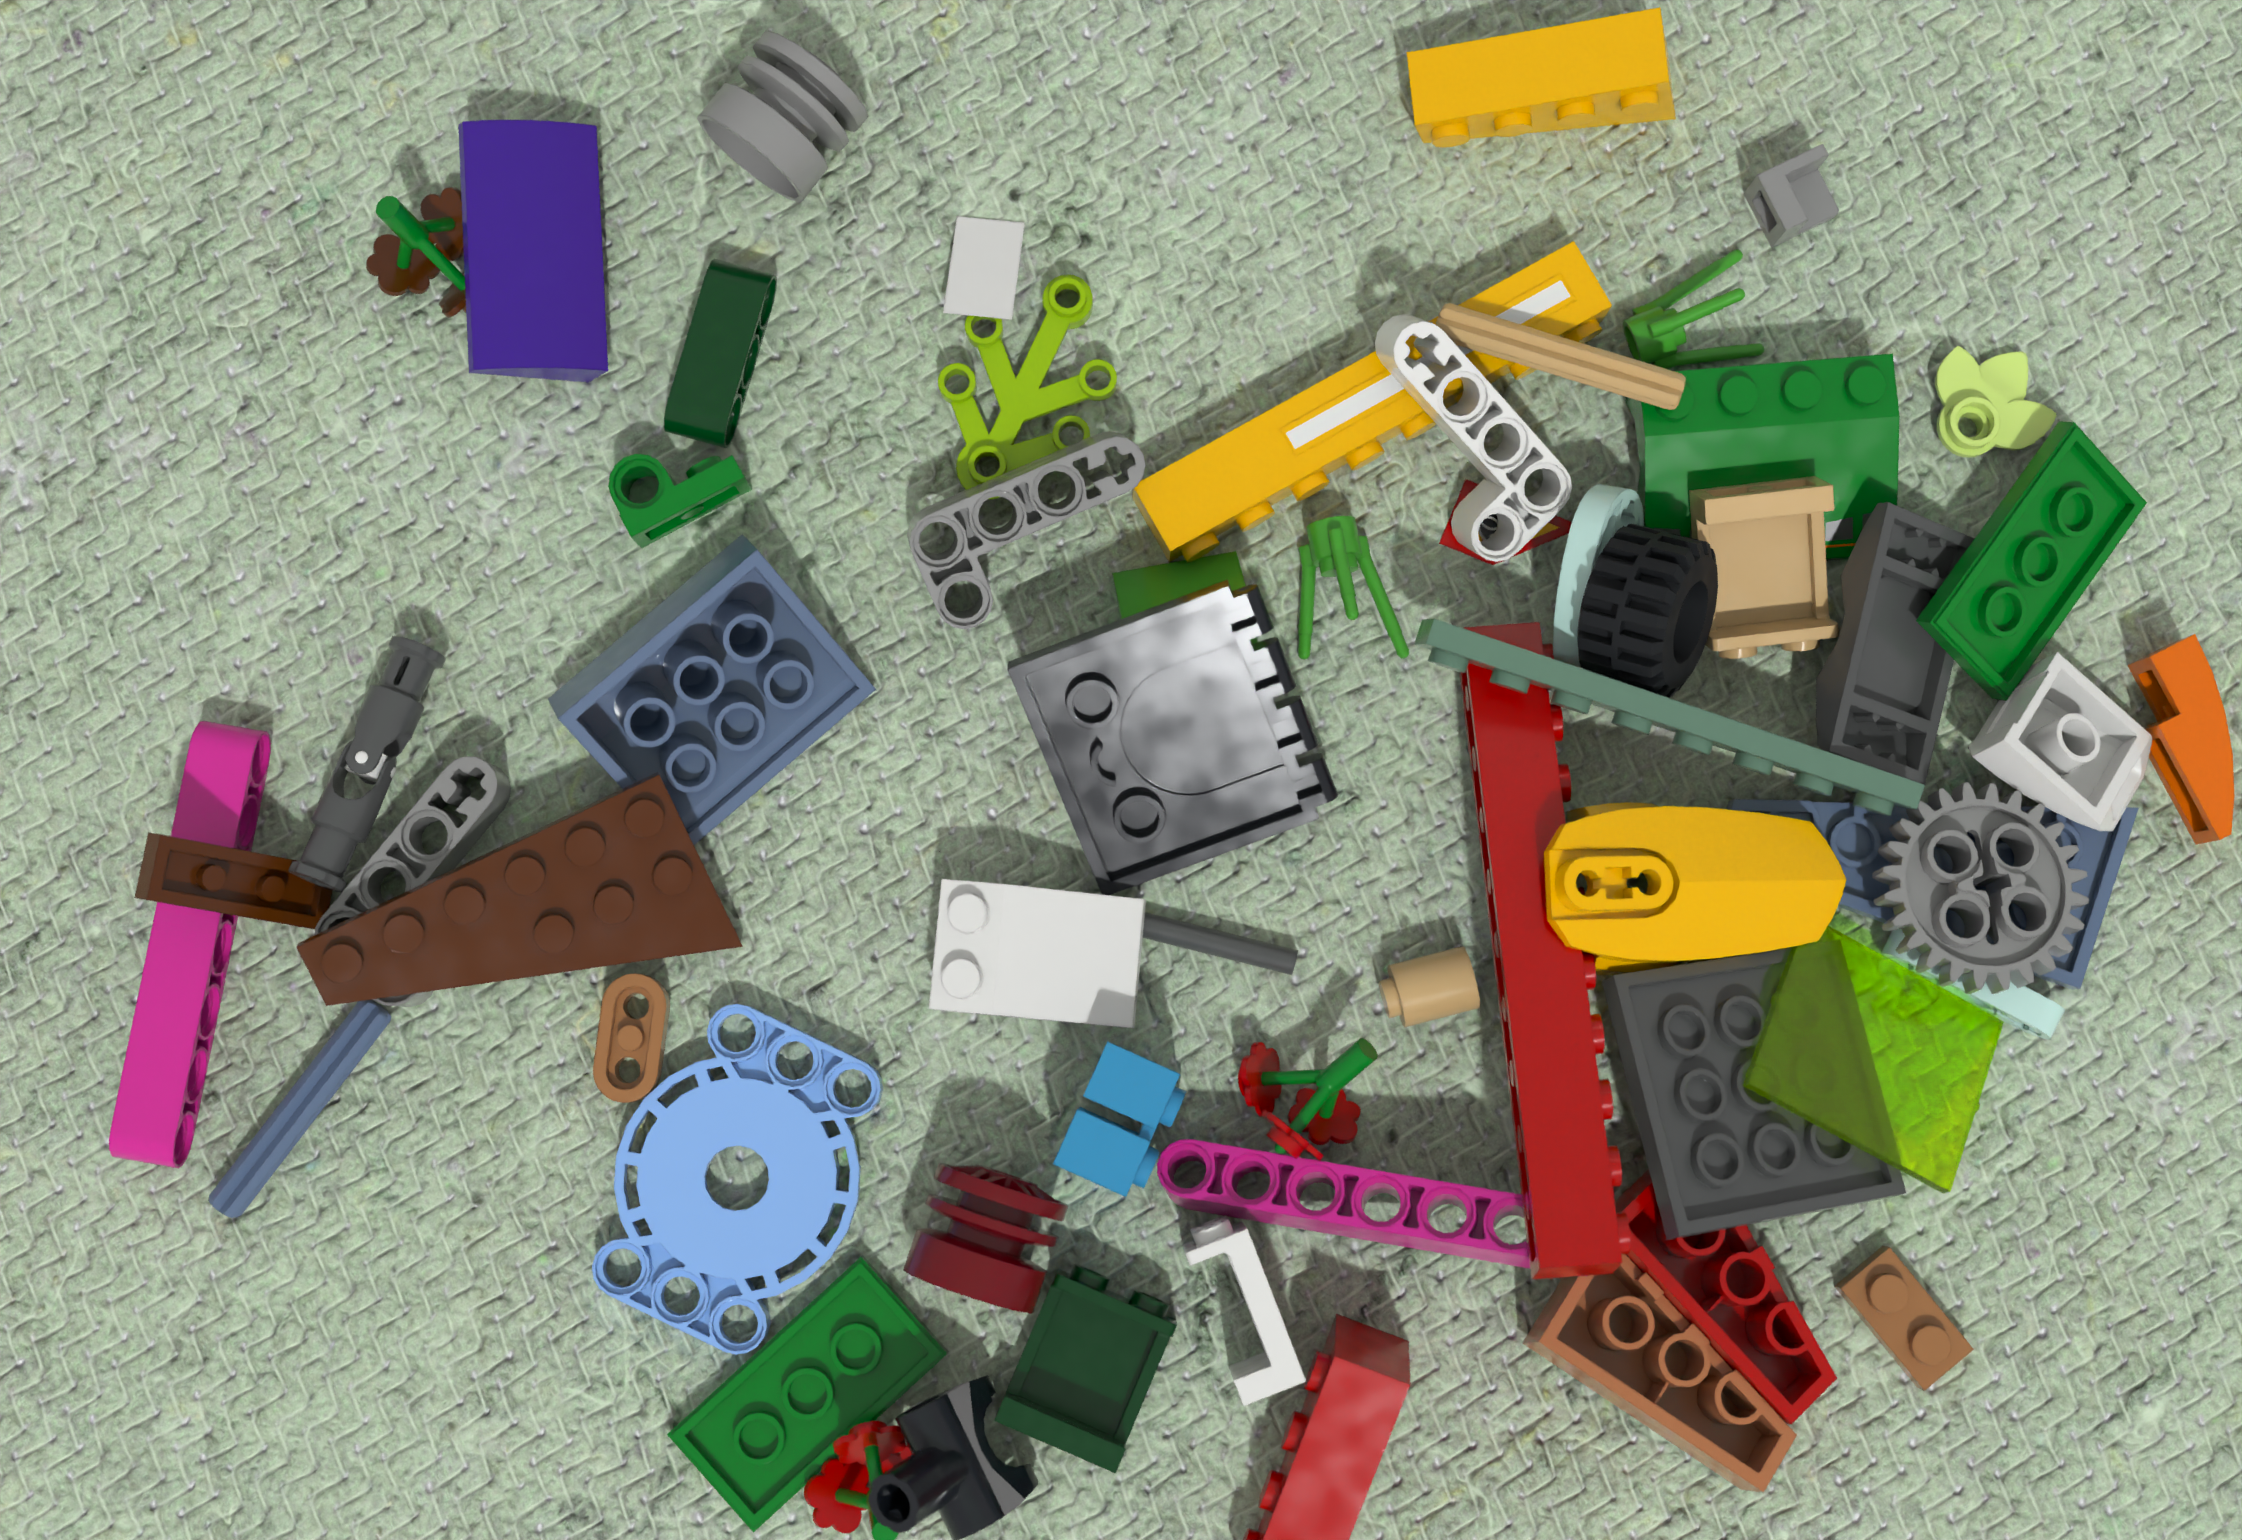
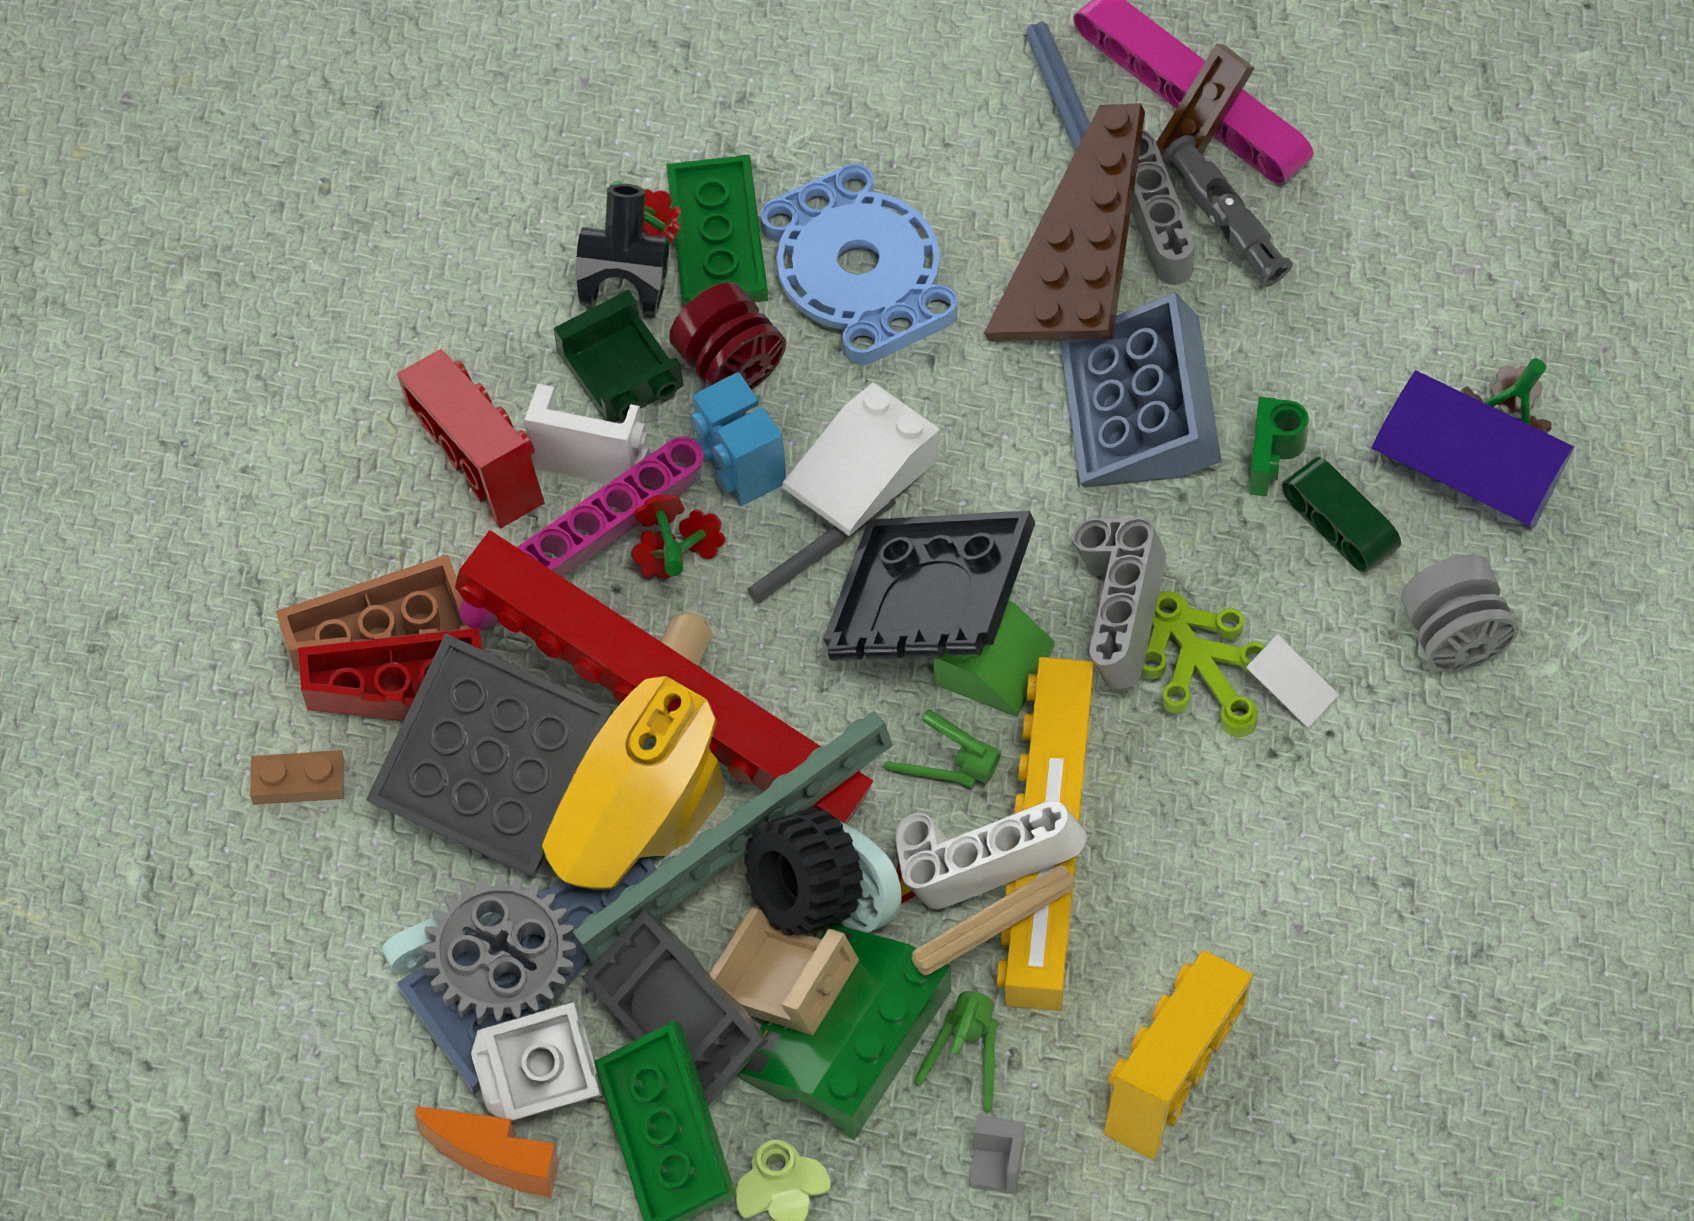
camera: 130 degrees right, 25 degrees down
medium nougat plate [593,973,670,1103] -> none
clear neon green piece [1743,926,2004,1194] -> none

